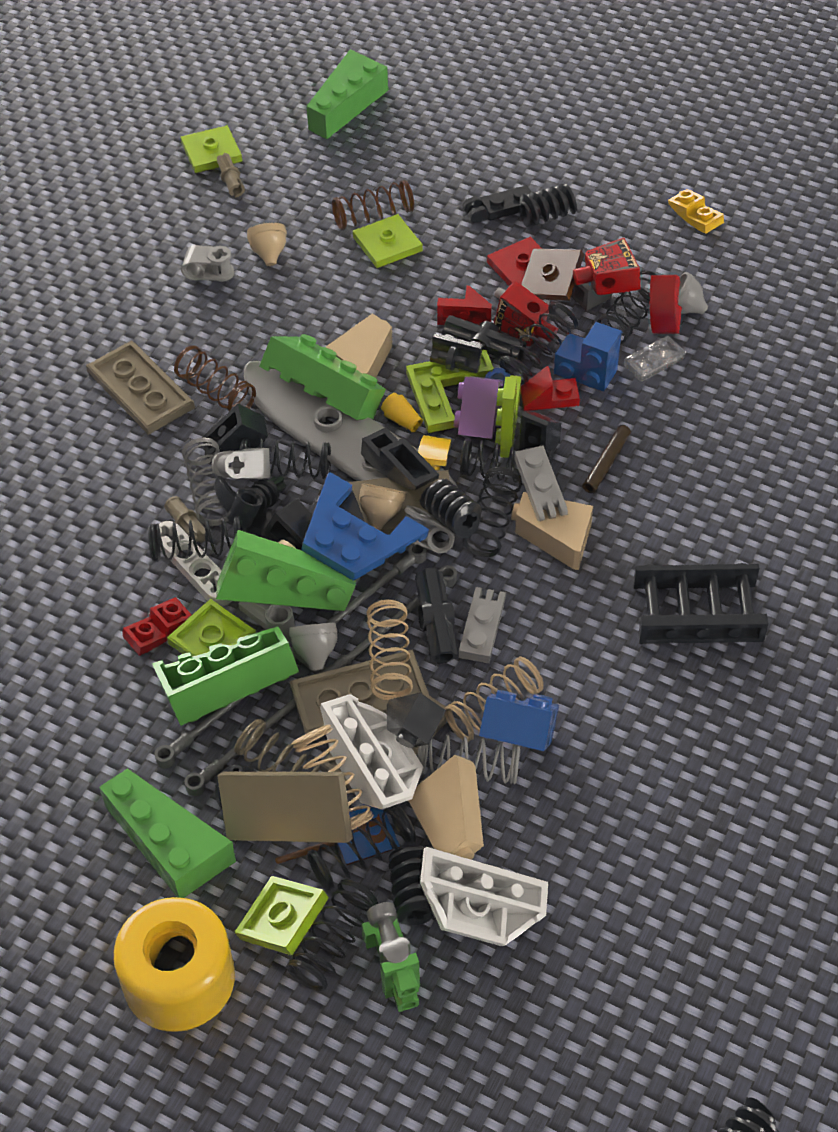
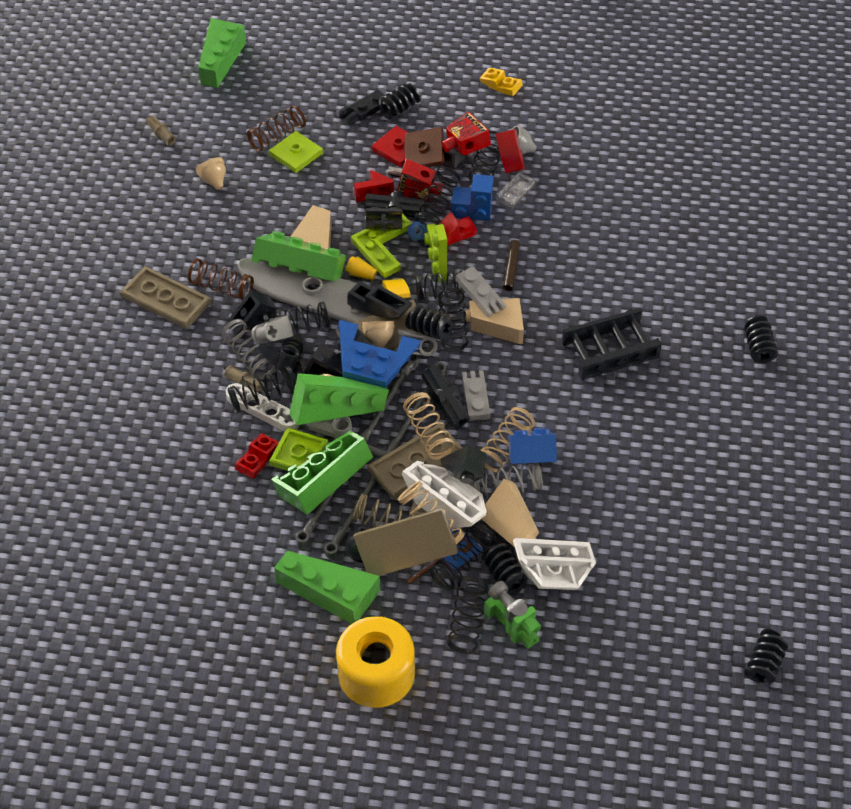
camera: 20 degrees left, 0 degrees up
lime plate [181,125,242,173] -> none
light grey piece [181,245,234,282] -> none
lime plate [235,876,329,955] -> none
light grey helmet [289,623,338,671] -> none
medium lavender brick [454,376,504,439] -> none
black slope [519,411,562,453] -> none

